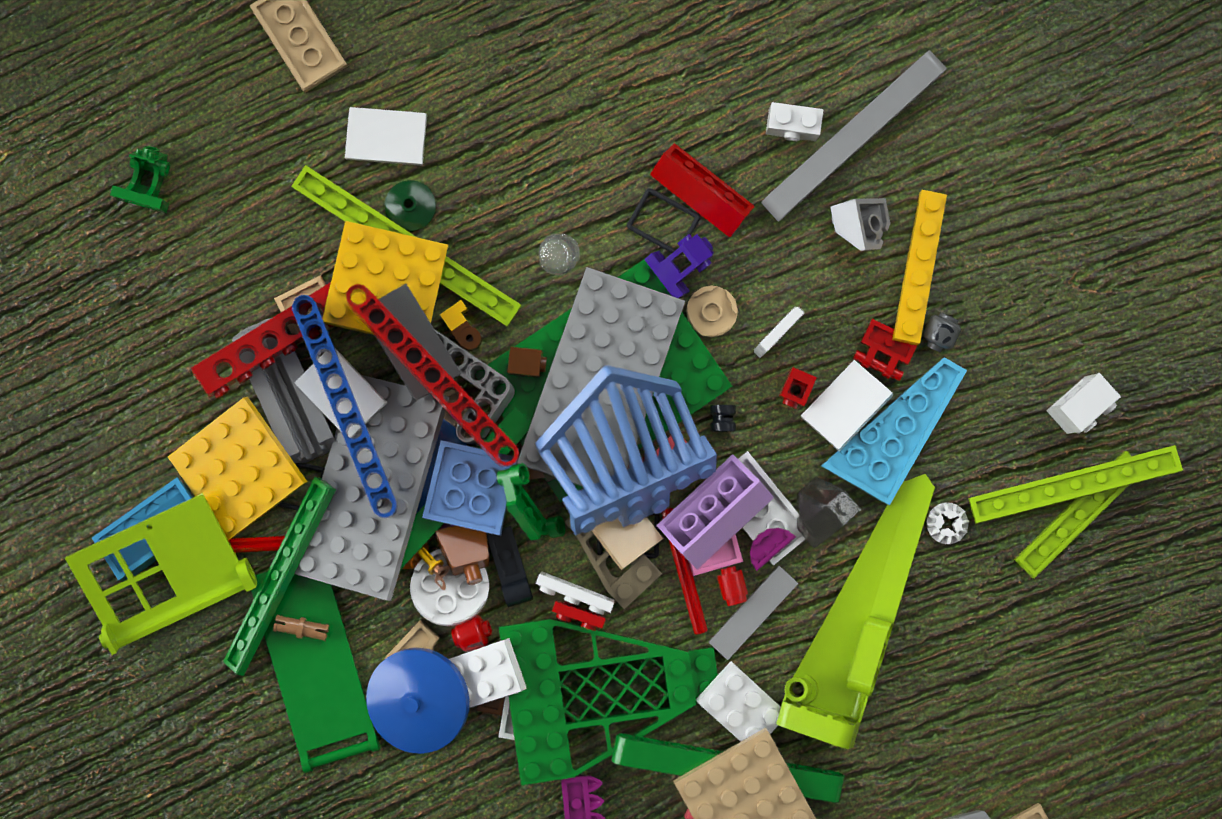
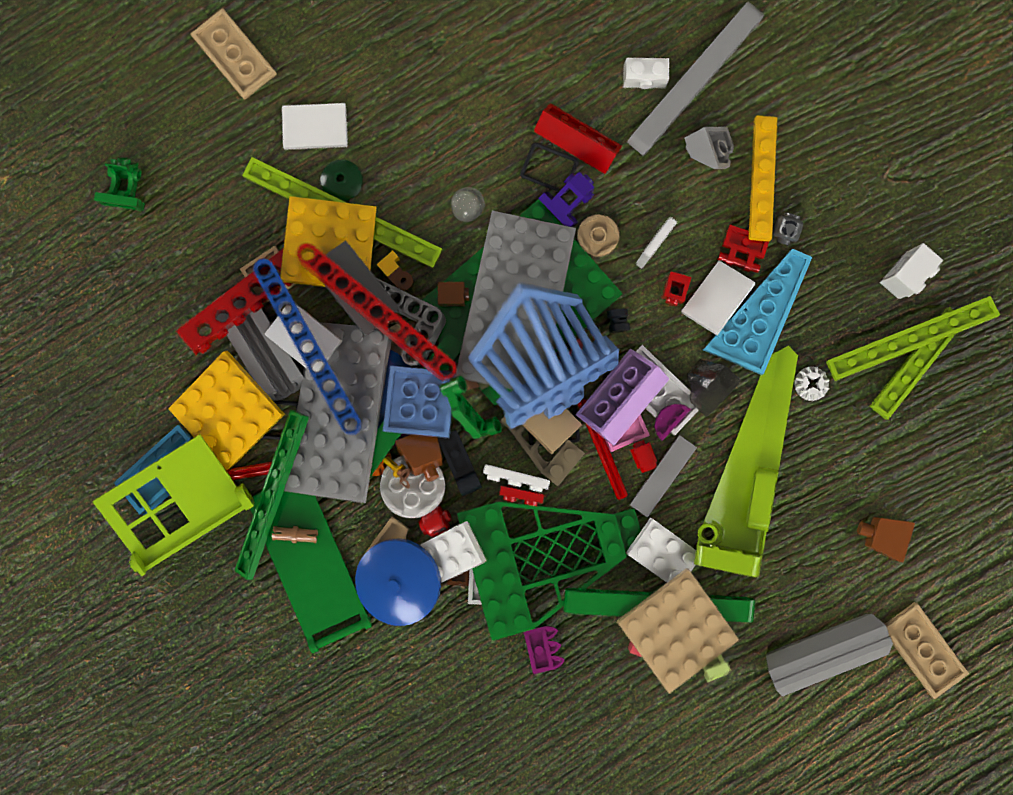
camera: 10 degrees left, 0 degrees up
none -> dark orange torso [857,517,915,563]

